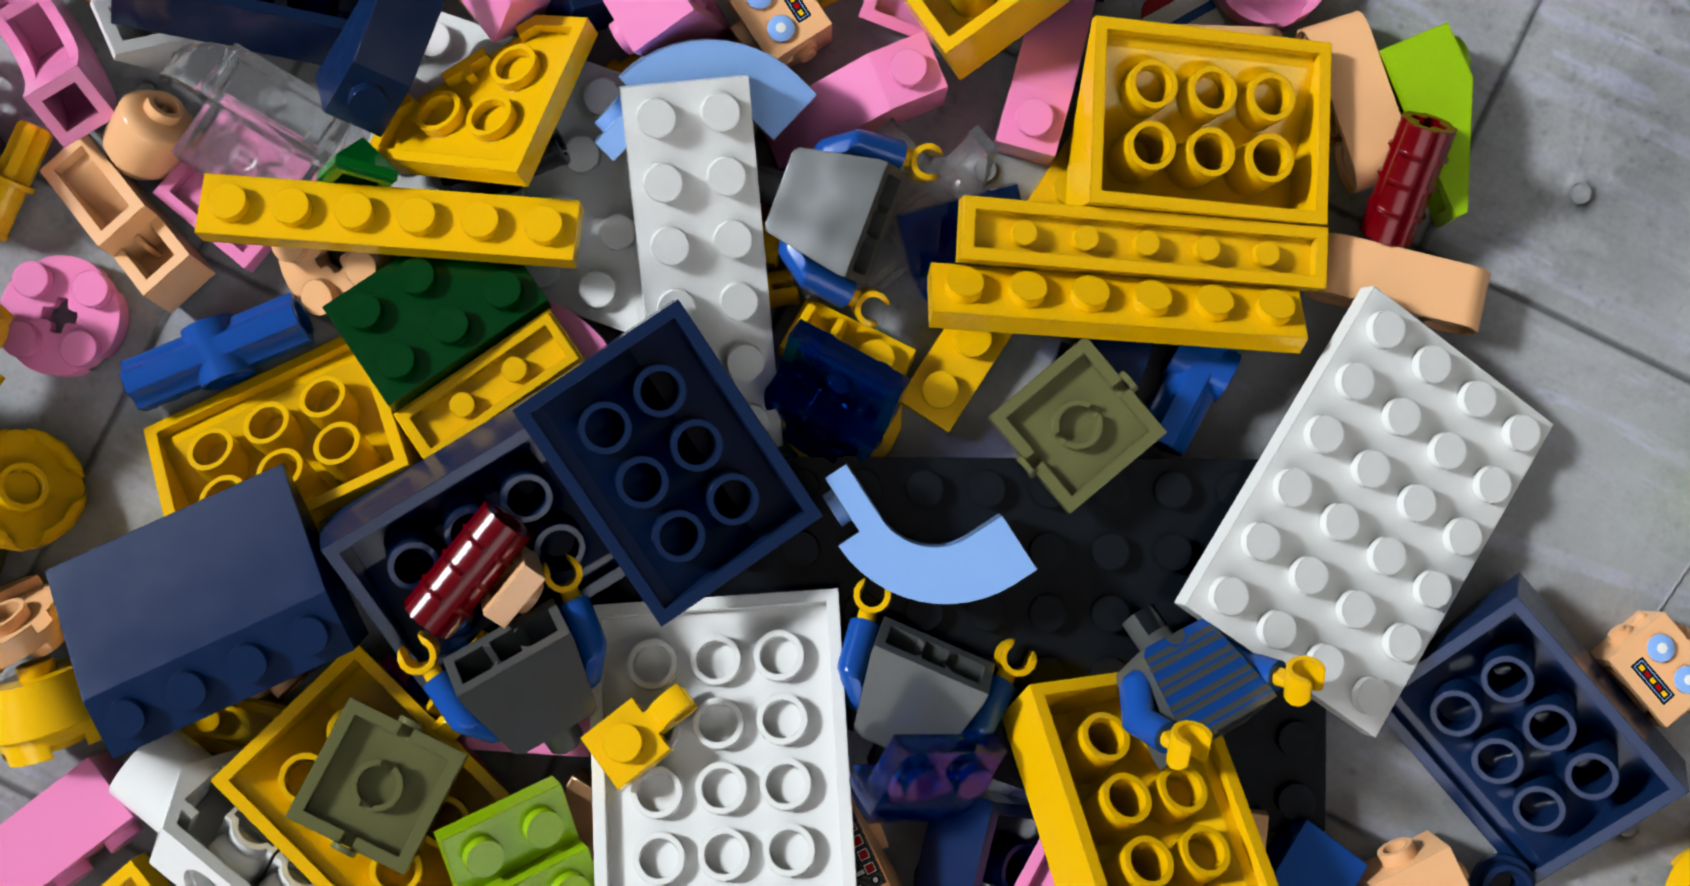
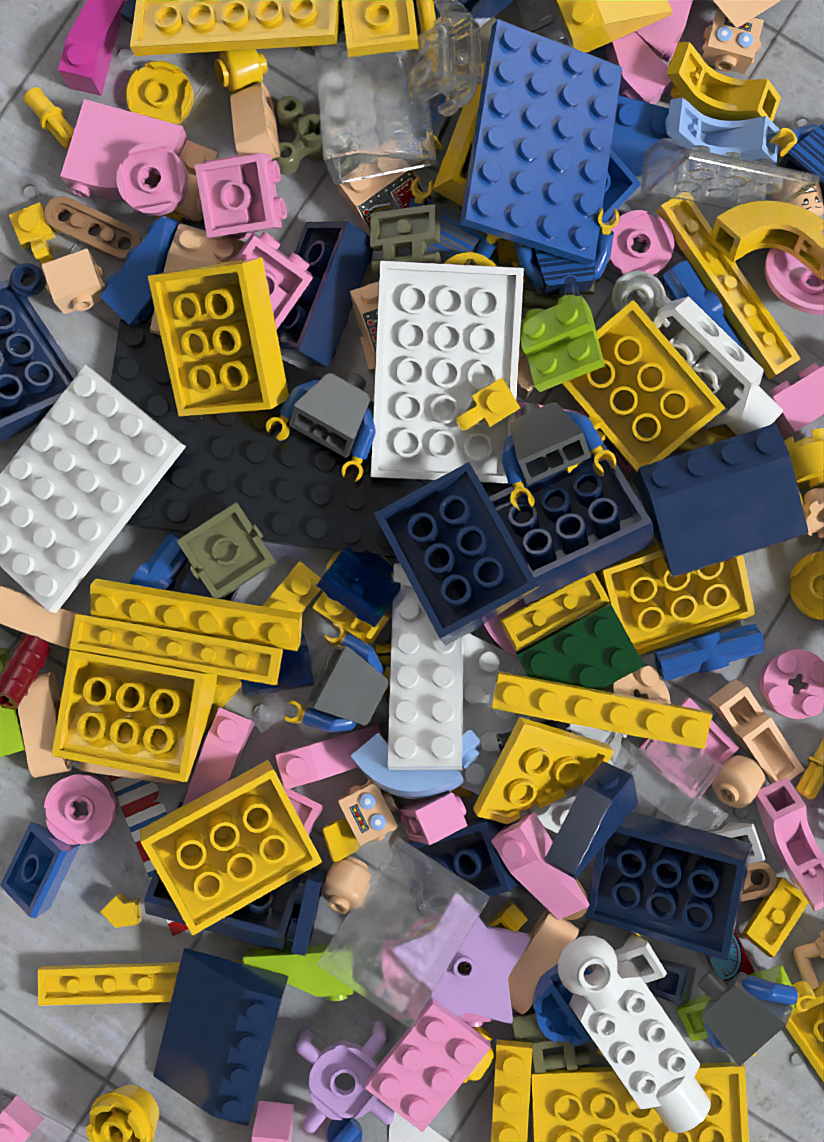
camera: 175 degrees left, 0 degrees up
olive plate [285,697,469,875] -> none
green slope [316,137,398,187] -> none
dark red axle [404,500,531,639] -> none
light nougat plate [480,546,546,629] -> none
light blue arch [822,463,1037,604] -> none
clear blue slope [849,734,1007,824] -> none
torso [1116,604,1326,771] -> none

